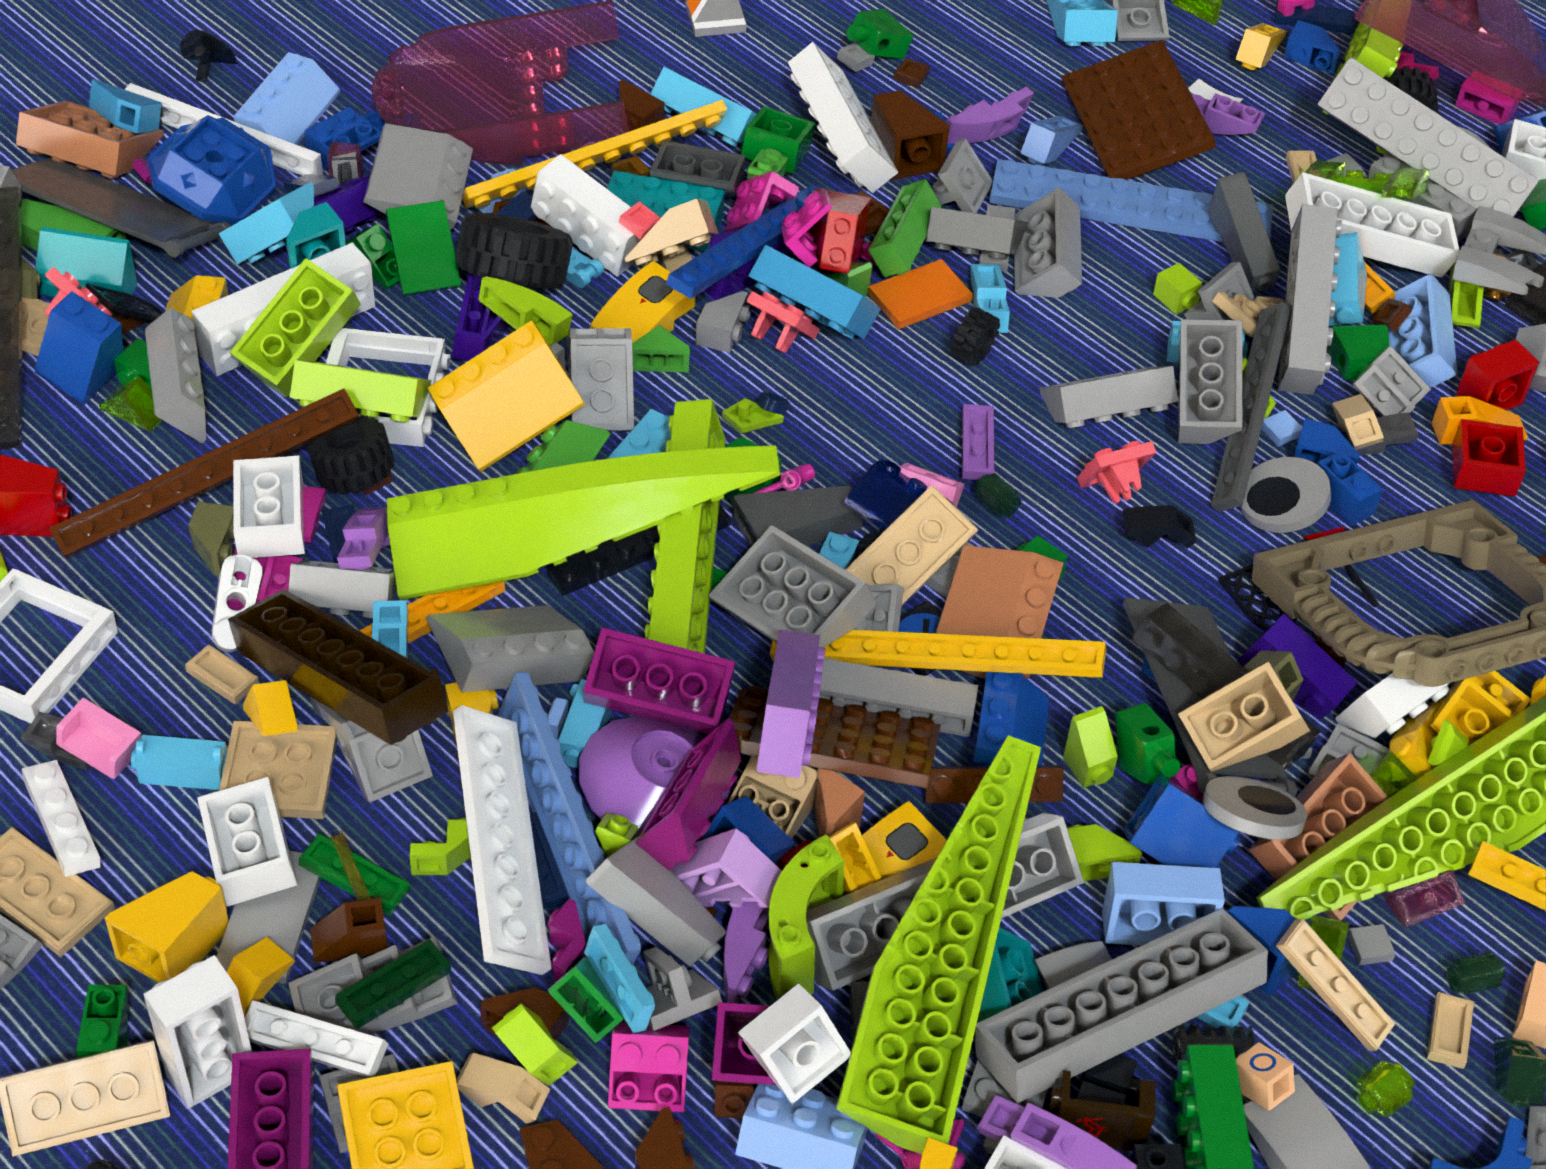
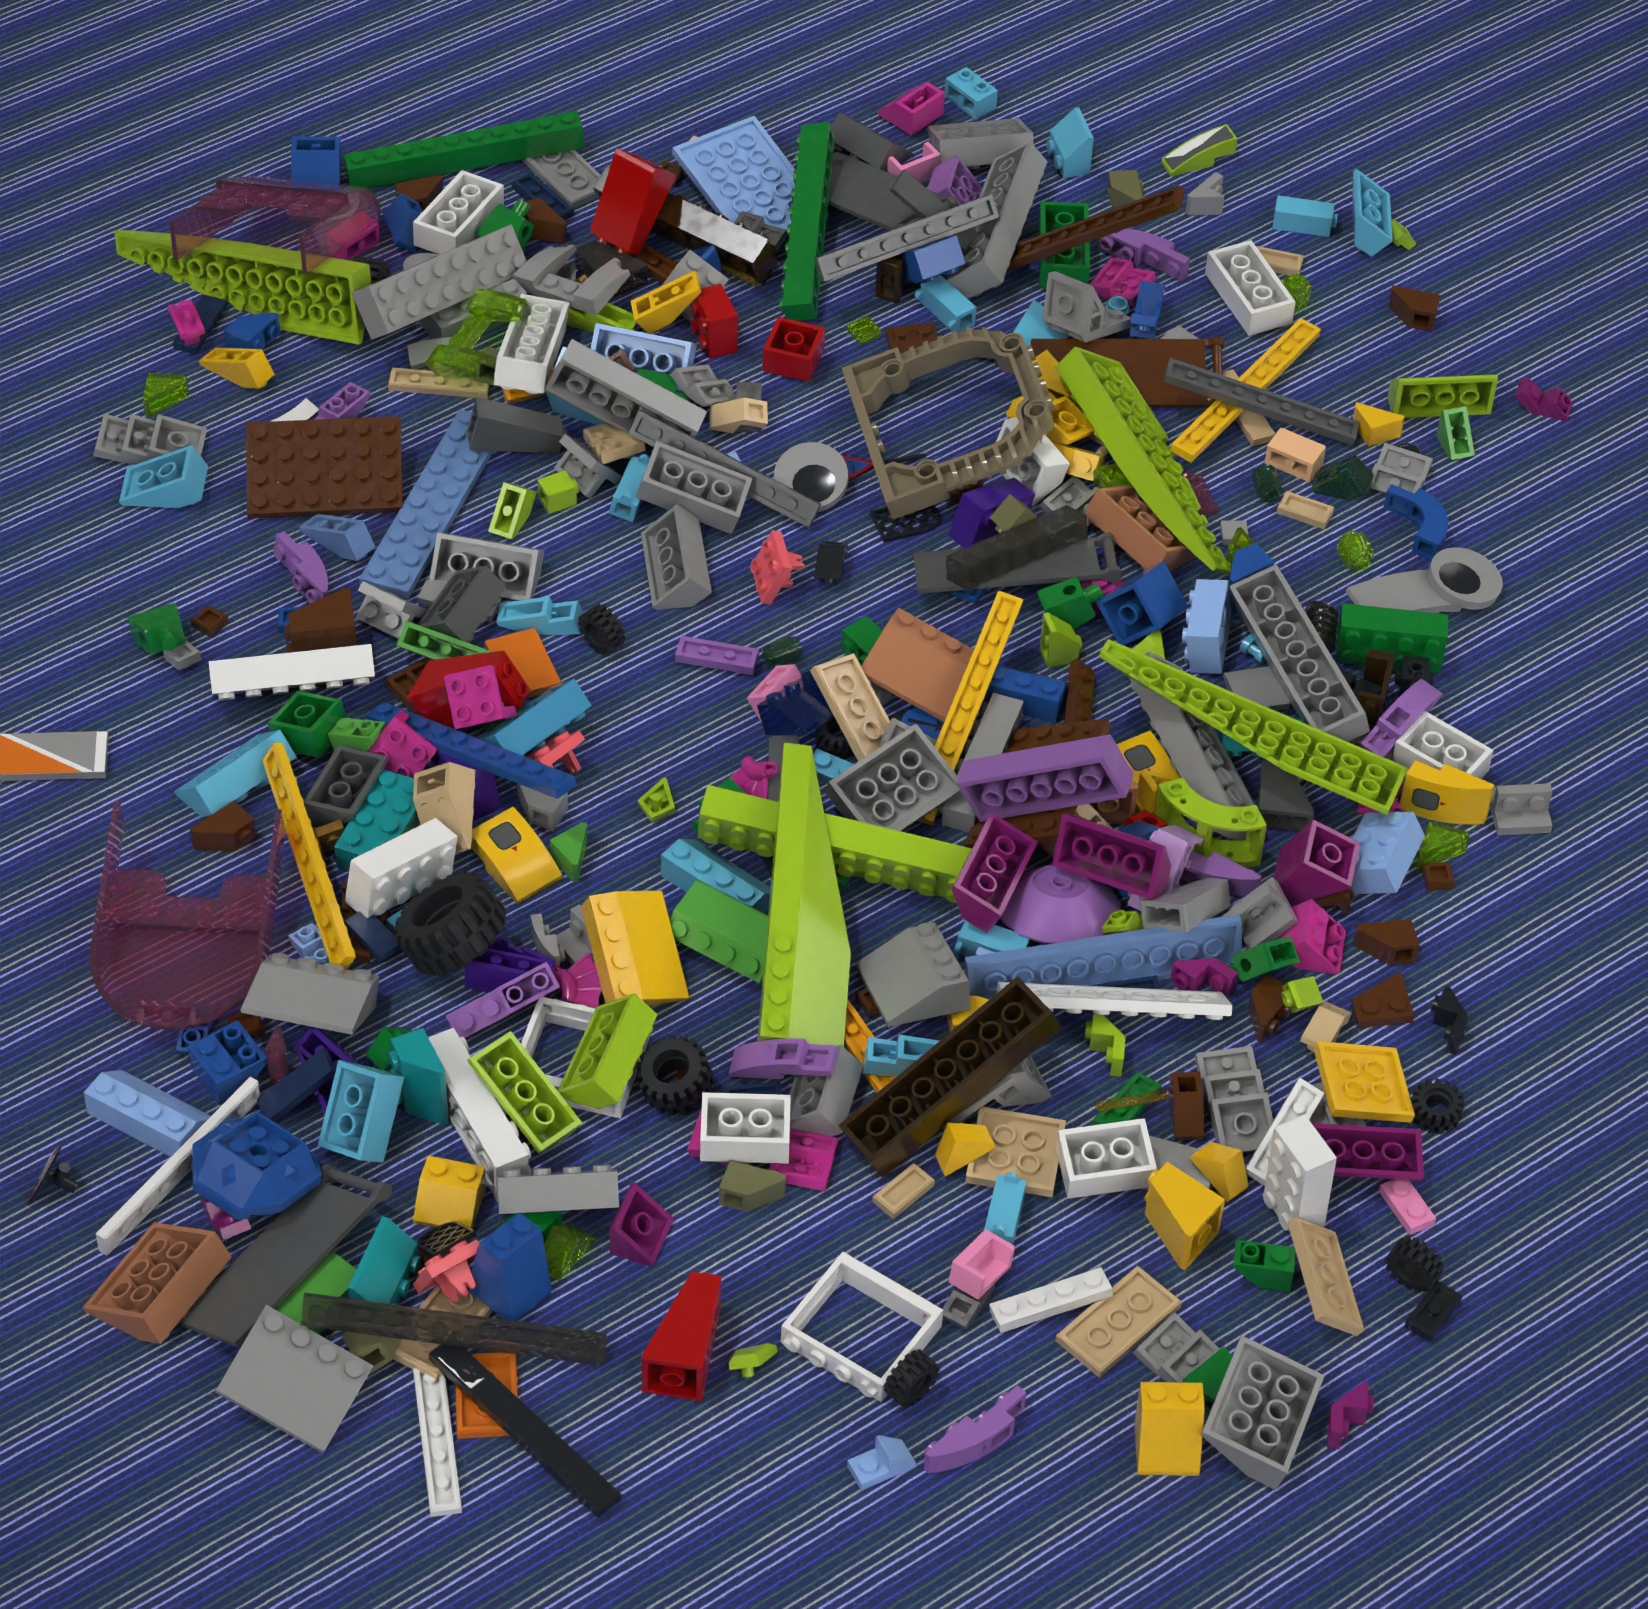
camera: 80 degrees left, 0 degrees up
reddish brown plate [49,388,359,559] -> none
dark azure slope [89,79,162,134] -> none
white piece [211,555,262,652] -> none
dark green plate [335,939,451,1029] -> none
green tile [385,200,461,296] -> none
lime slope [478,276,573,345] -> none
light grey bracket [566,328,634,432] -> none
medium azure plate [584,924,655,1033] -> none
coral tile [619,201,661,240] -> none
white slope [738,983,851,1104] -> none
dark blue tile [757,392,789,414] -> none
tan slope [1178,662,1310,772] -> none
light grey piece [1202,776,1307,839] -> none
light nougat brick [1236,1042,1295,1111] -> none
tan tile [1276,919,1395,1051] -> none
blue slope [1294,418,1360,464] -> none
blue slope [1317,450,1383,526] -> none
lime piece [1427,719,1469,766] -> none
light orange slope [1432,396,1528,445] -> none
none -> medium lavender slope [446,962,560,1038]
none -> lime slope [488,482,537,540]
none -> magenta slope [609,1182,674,1266]
none -> yellow slope [631,270,701,334]

